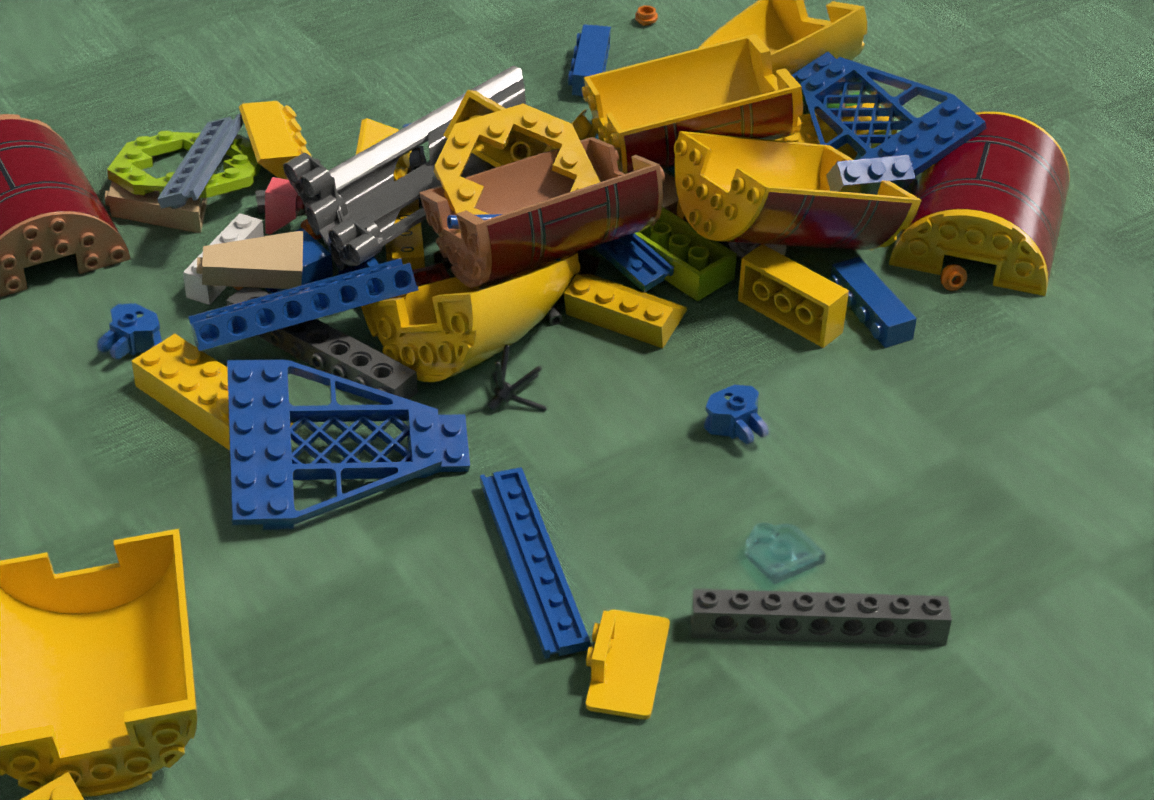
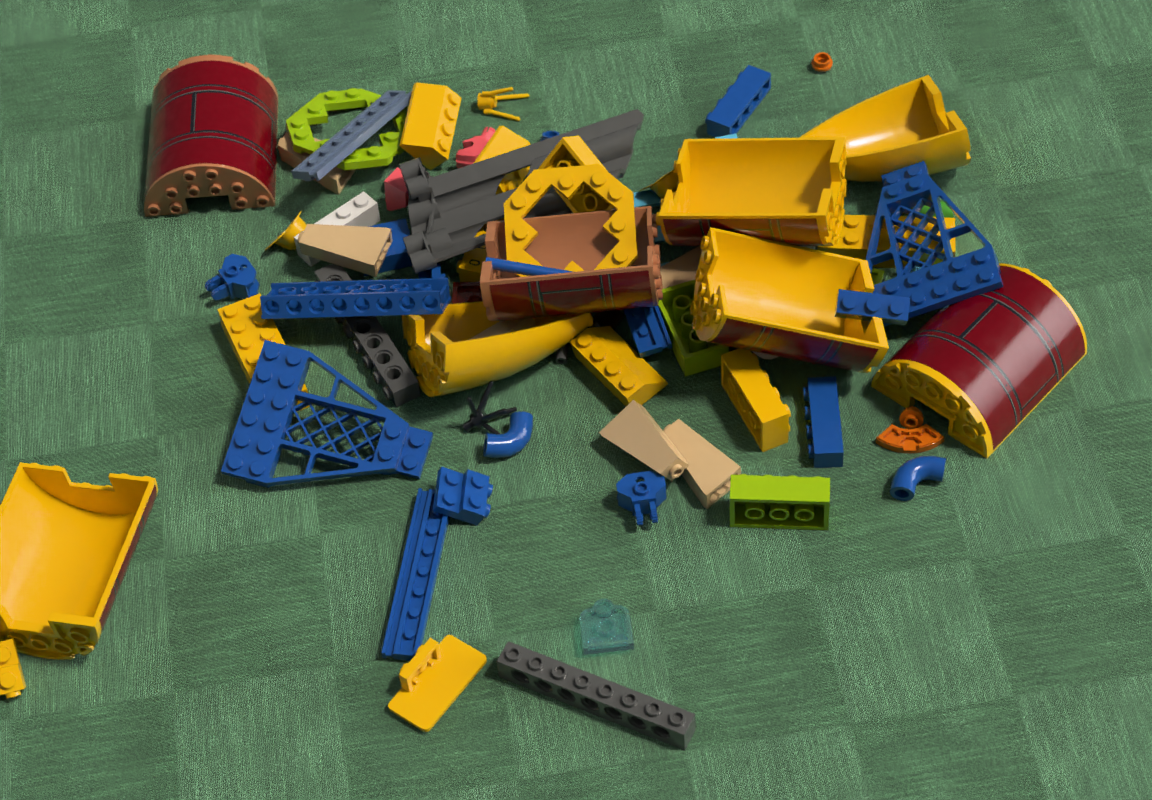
camera: 30 degrees right, 10 degrees up
none -> yellow piece [265,211,307,250]
none -> blue plate [433,467,493,525]
none -> coral piece [456,127,495,168]
none -> yellow plant [477,87,530,121]
none -> blue cylinder [483,412,533,458]
none -> tan slope [599,400,689,481]
none -> tan slope [663,419,741,509]
none -> lime brick [730,474,830,530]
none -> orange tile [876,424,944,454]
none -> blue cylinder [890,456,946,501]

